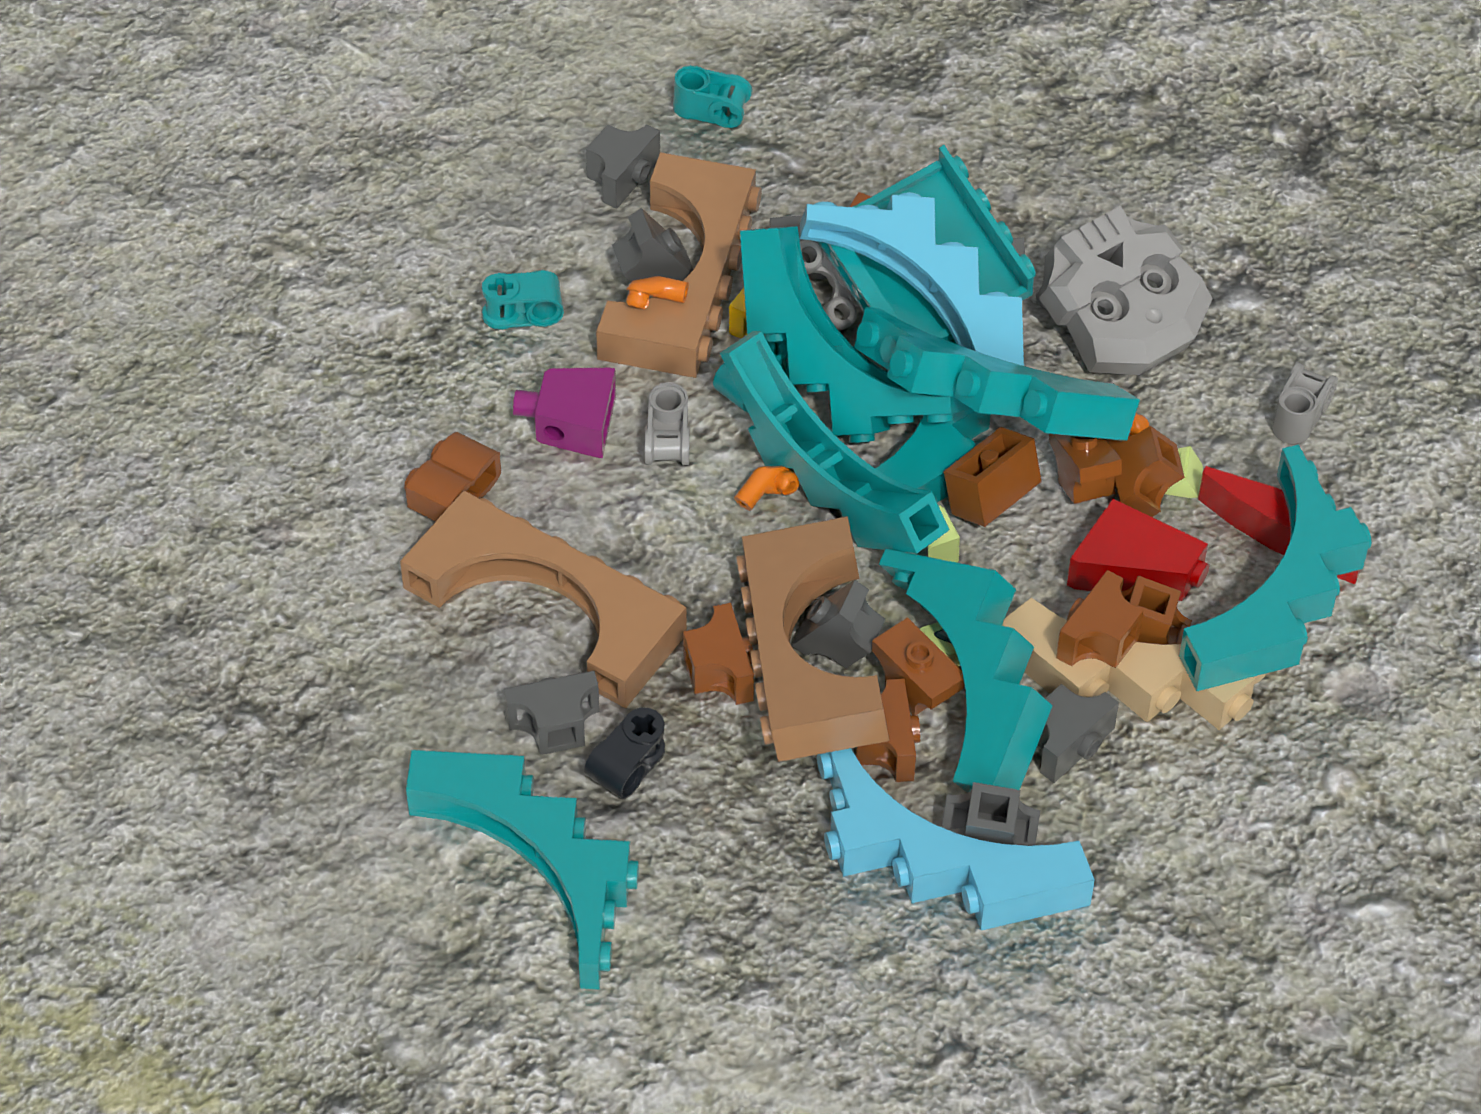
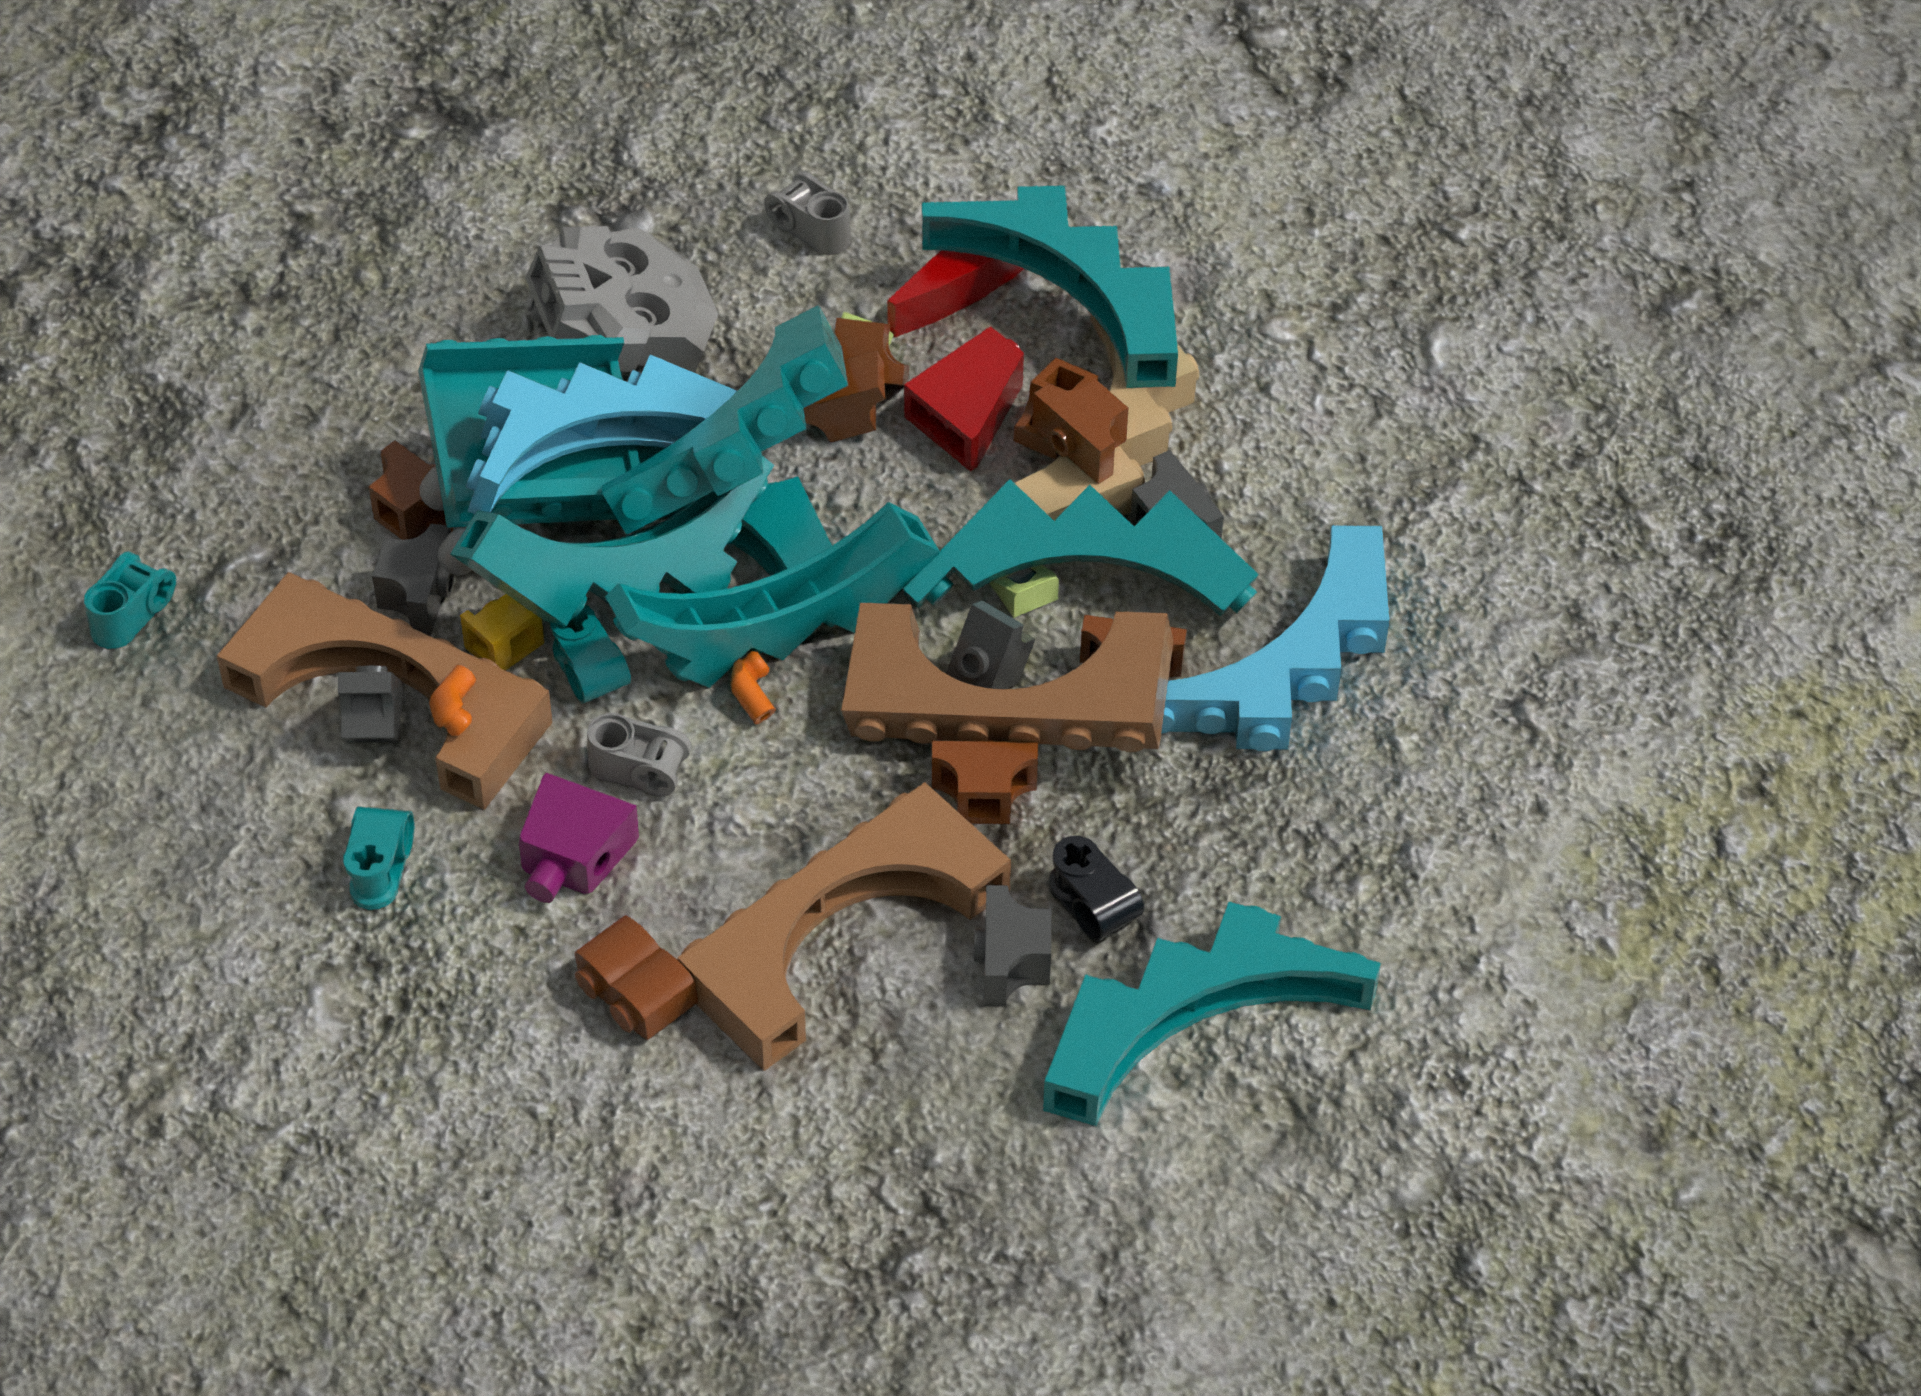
camera: 75 degrees left, 0 degrees up
dark grey brick [586,124,660,209] -> none
dark orange brick [872,617,965,715] -> none
dark grey brick [941,782,1041,846] -> none
dark orange brick [944,427,1042,527] -> none

